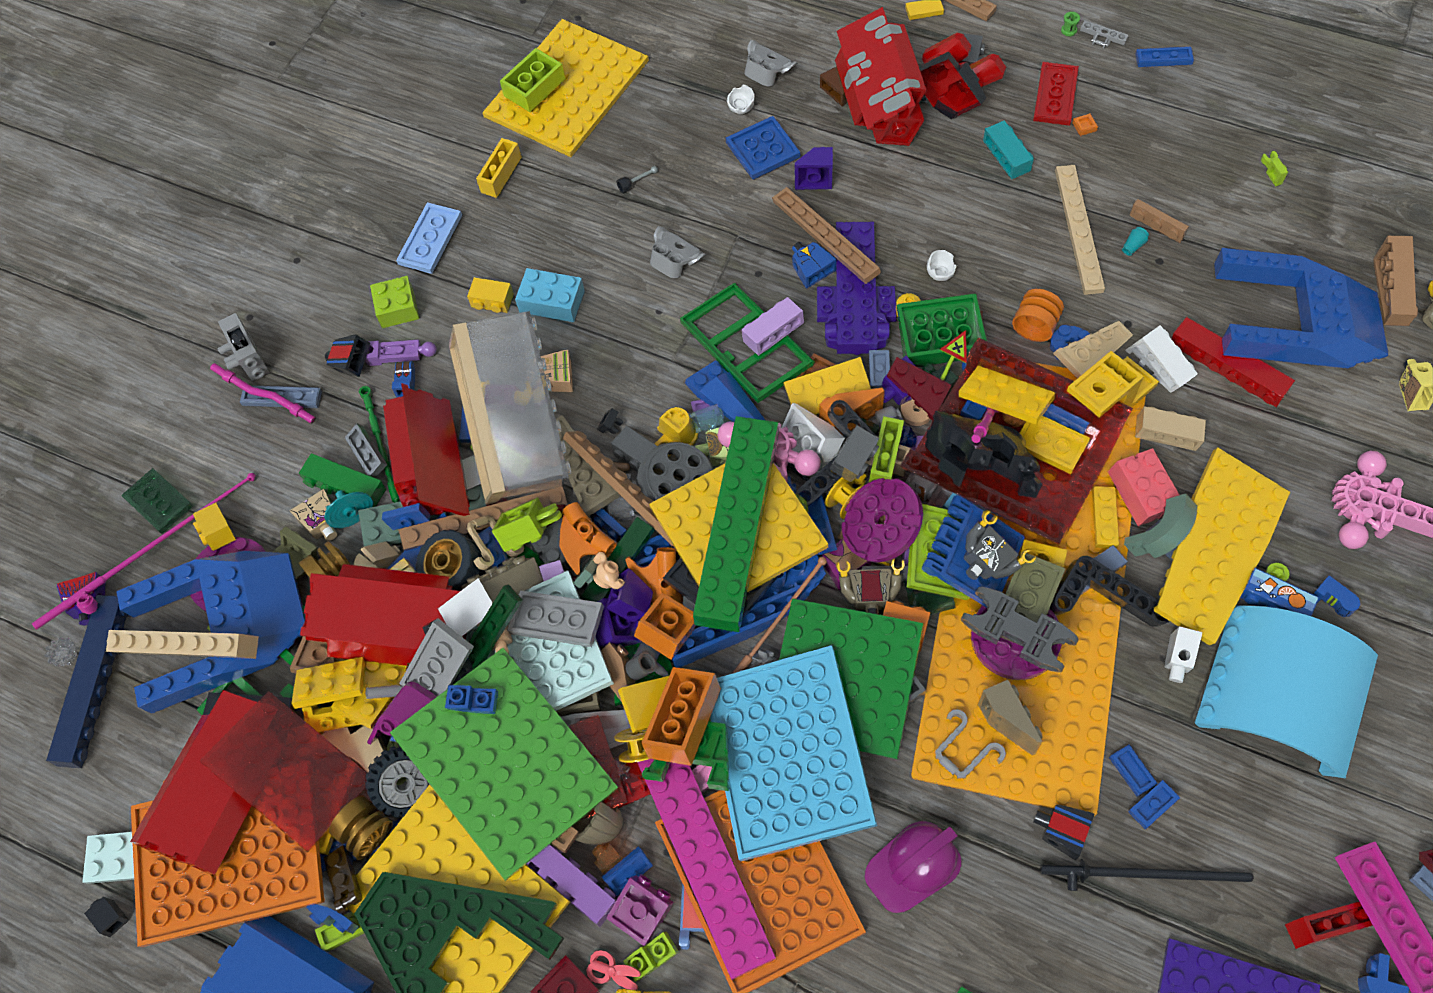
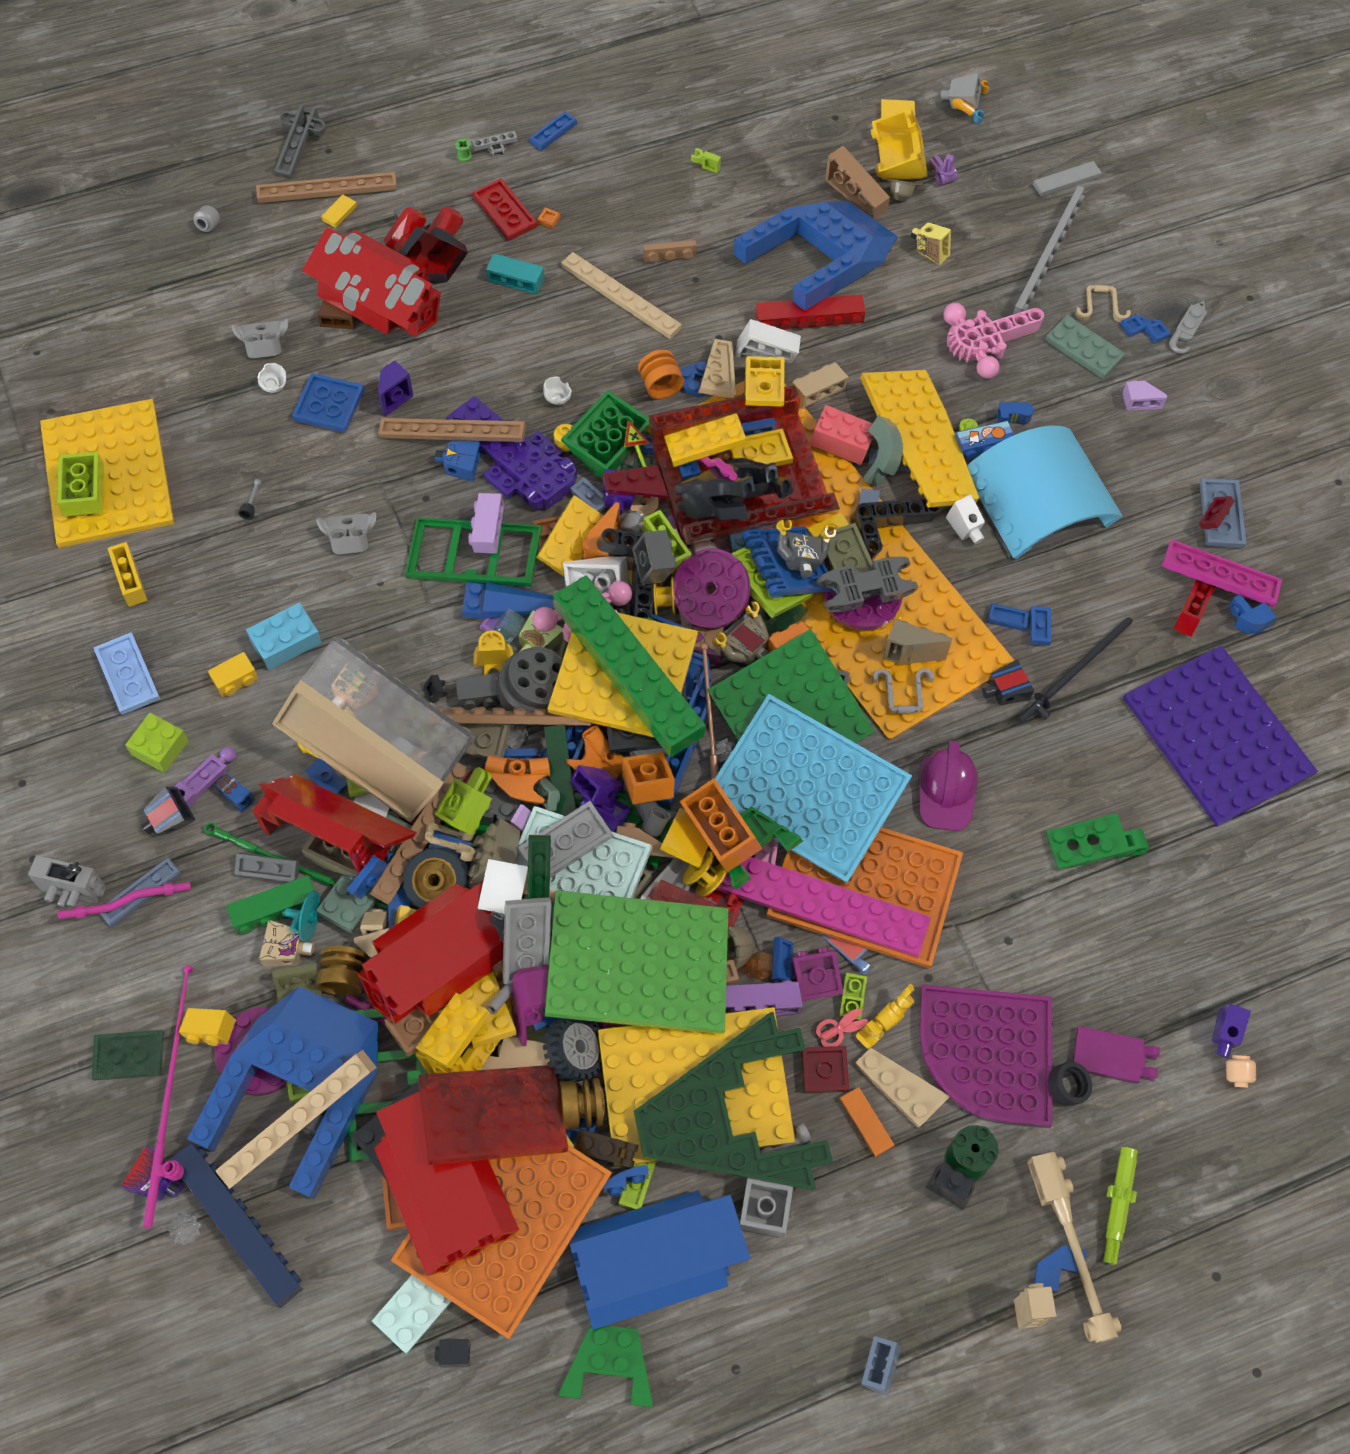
camera: 55 degrees left, 0 degrees up
blue slope [445,685,498,714] -> none
light nougat piece [593,552,625,589] -> none
yellow plate [1092,486,1119,549] -> none
teal cone [1122,227,1149,256] -> none

